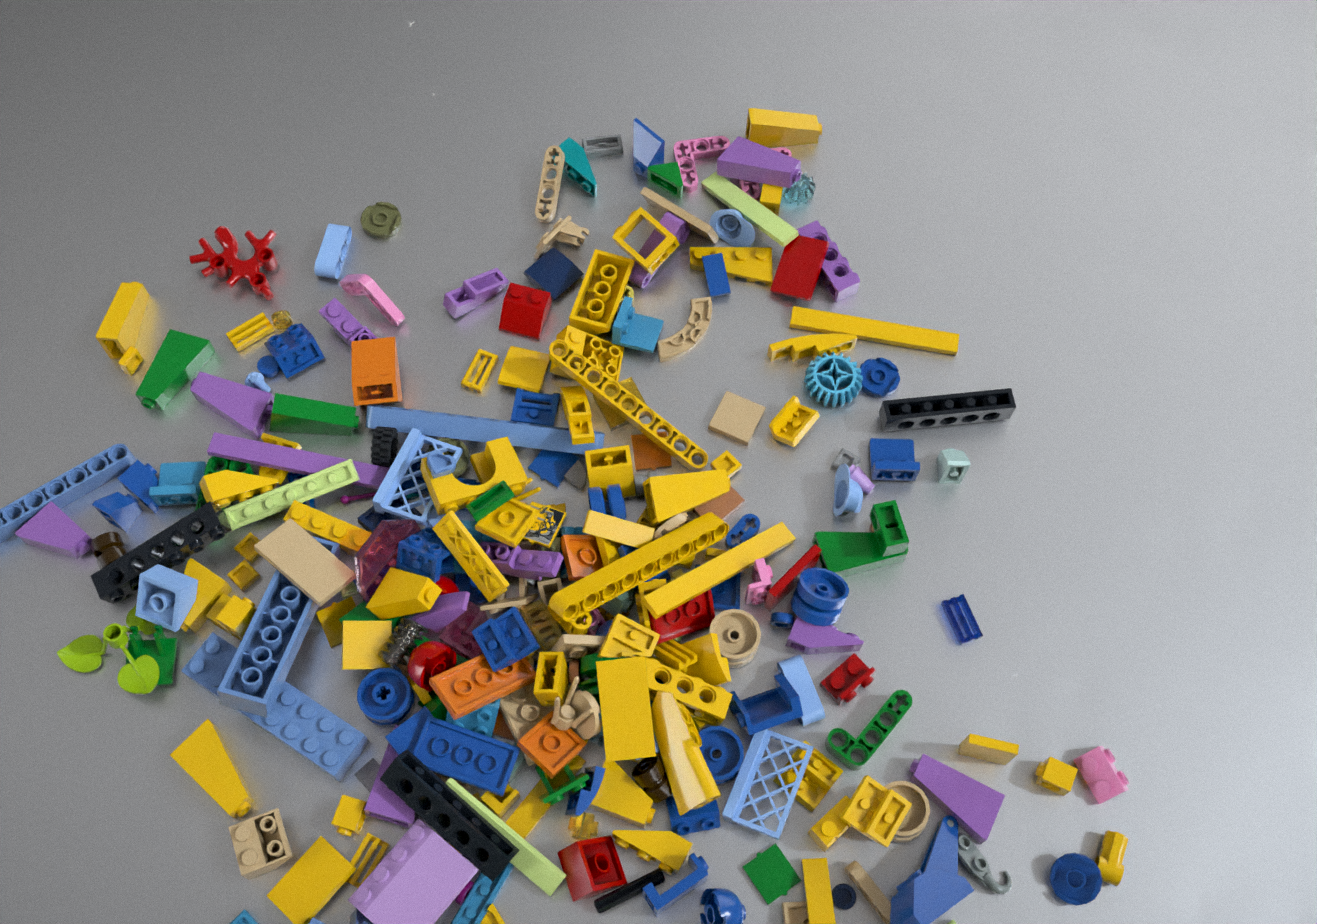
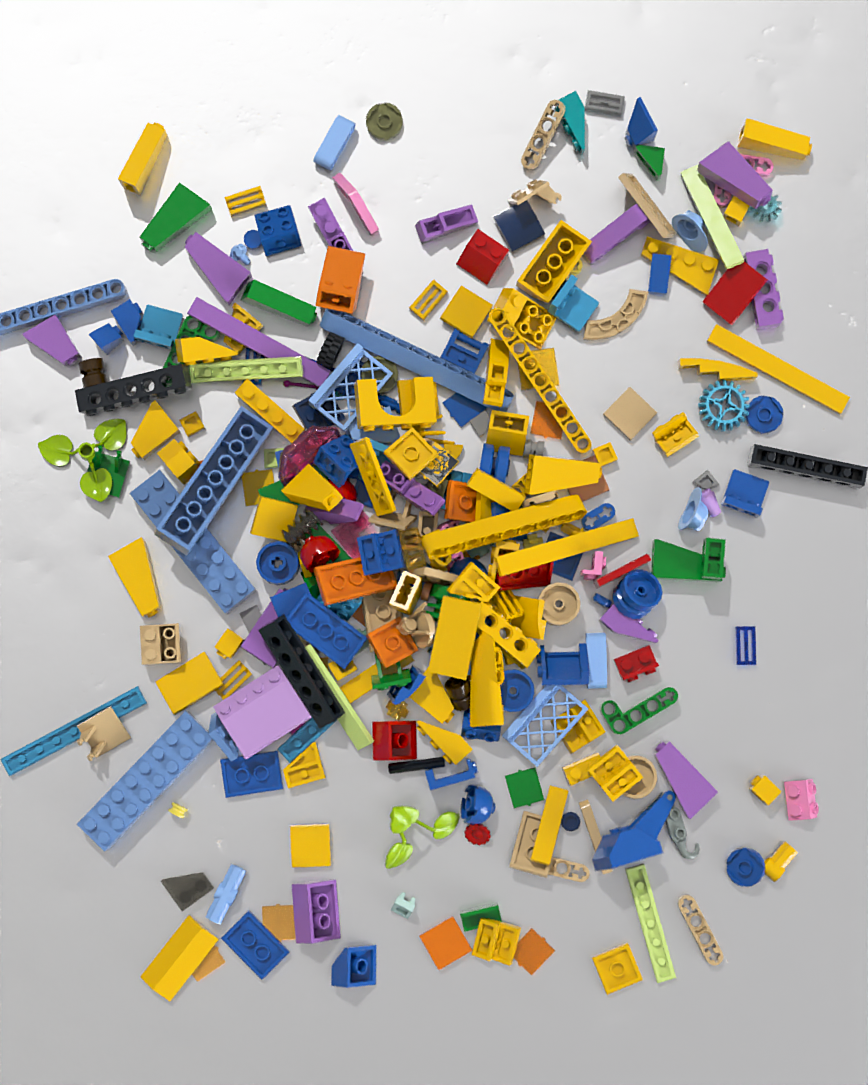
camera: 20 degrees right, 20 degrees up
yellow tile [118,346,143,376] -> none
light blue slope [135,564,198,632] -> none
red plant [189,226,278,300] -> none
yellow tile [234,532,261,565] -> none
tan tile [254,518,356,607] -> none
clear yellow bush [271,310,293,330] -> none
medium blue tile [426,450,456,479] -> none
green tile [466,480,515,522] -> none
yellow window [612,207,680,275] -> none
bright pink beam [673,136,730,193] -> none
light aqua slope [936,448,970,484] -> none
yellow tile [958,733,1019,765] -> none

